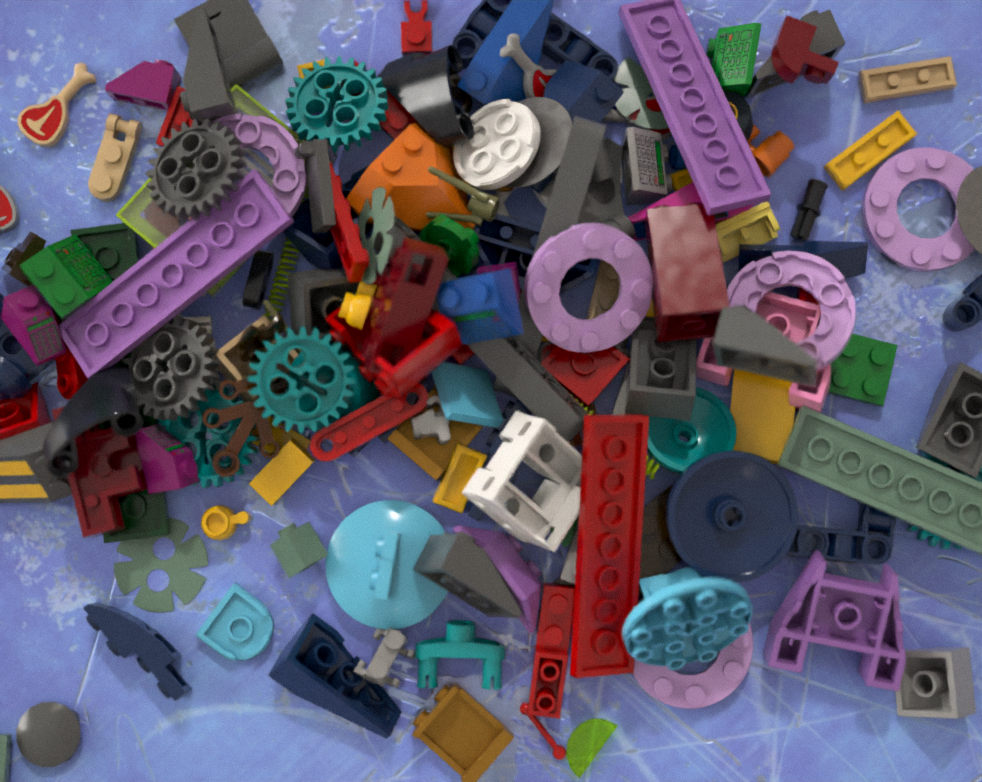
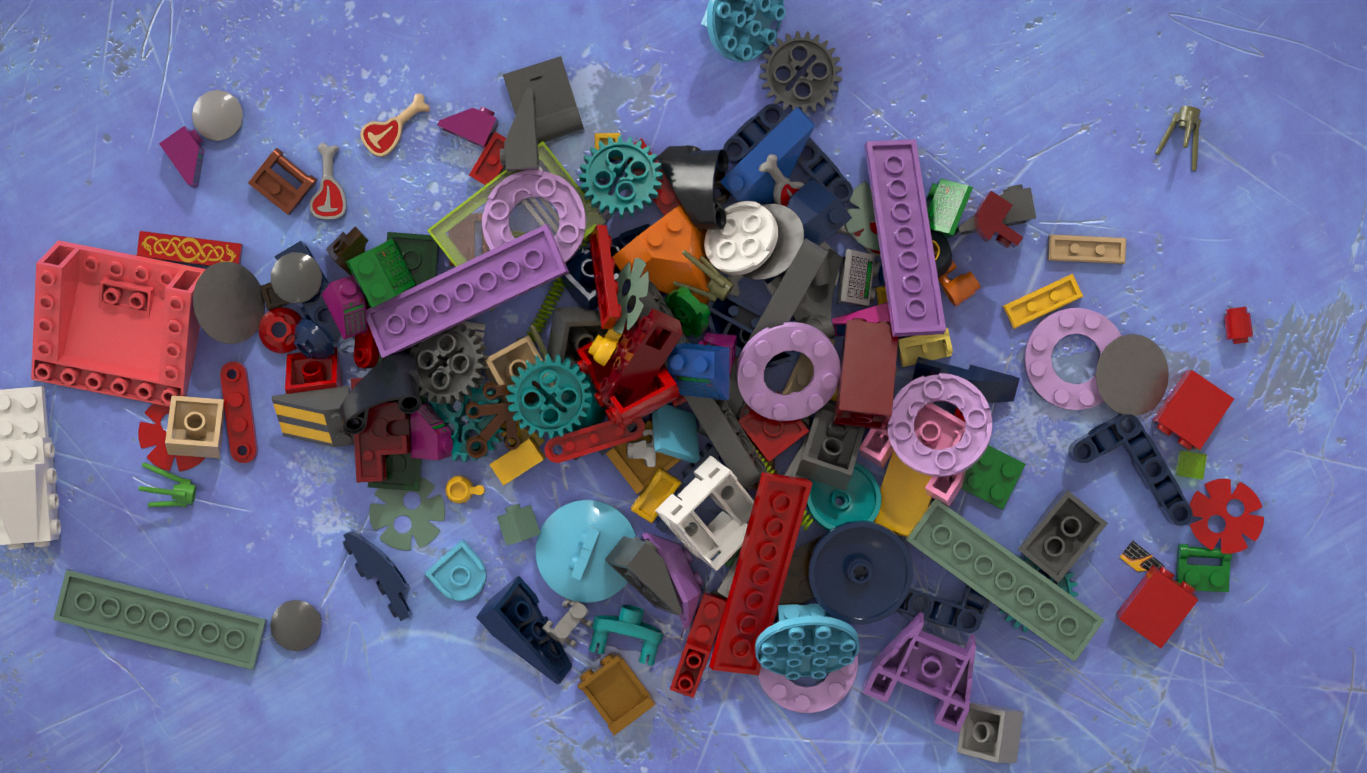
camera: 10 degrees right, 5 degrees up
tan plate [88,113,142,202] -> none
dark grey gear [146,118,247,221] -> none
dark brown plate [235,313,285,362] -> none
black beam [243,249,274,310] -> none
dark grey hinge [294,139,336,233] -> none
red plate [401,0,433,56] -> none
red hinge [520,702,566,760] -> none
clear neon green tile [566,718,618,778] -> none
dark grey slope [713,305,817,387] -> none
black axle [790,179,828,242] -> none

